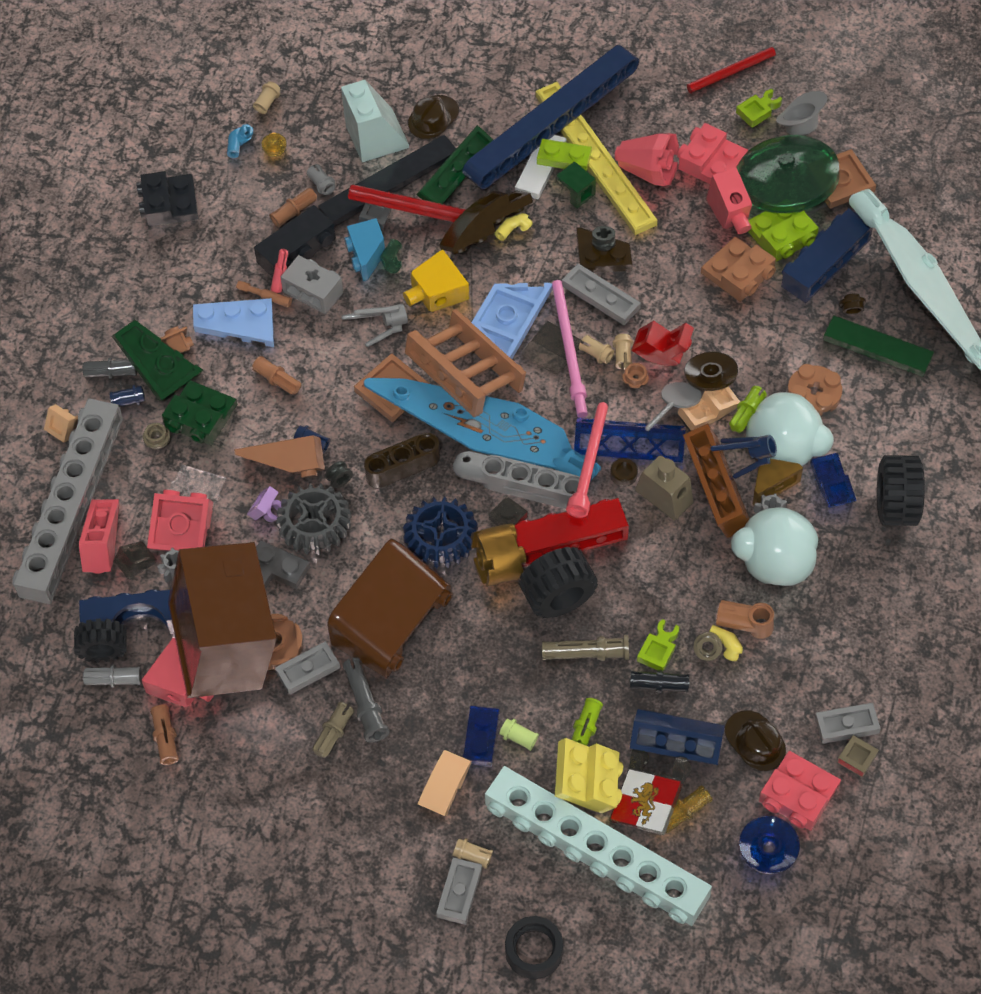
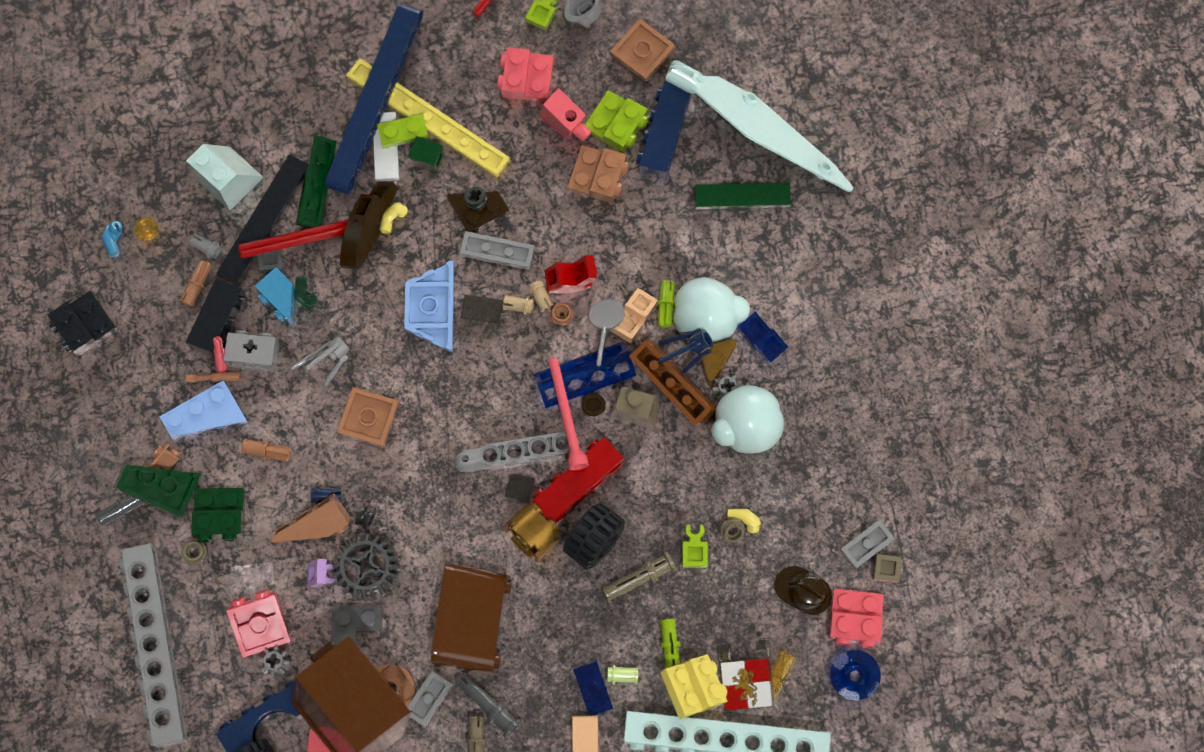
camera: 25 degrees left, 15 degrees up
light nougat tile [44,404,78,443] -> none
coral slope [79,499,119,574] -> none
dark blue pin [109,384,145,407] -> none
clear smoke slope [114,541,157,579] -> none
tan pin [253,81,280,114] -> none
dark azure wing [364,378,601,482] -> none
dark brown beam [364,433,440,488] -> none
yellow torso [403,250,470,312] -> none
dark blue gear [403,496,478,569] -> none
nougat fence [405,309,526,418] -> none
dark brown piece [408,95,459,139] -> none
bright pink bar [552,280,588,418] -> none
coral cone [615,133,679,186] -> none
black pin [630,670,690,693] -> none
dark blue brick [630,709,725,765] -> none
dark brown dish [684,352,738,391] -> none
nougat piece [716,600,774,639] -> none
clear green dish [737,135,840,213] -> none
nougat plate [787,364,842,416] -> none
dark brown plate [839,293,866,315] -> none
black tyre [877,455,925,526] -> none

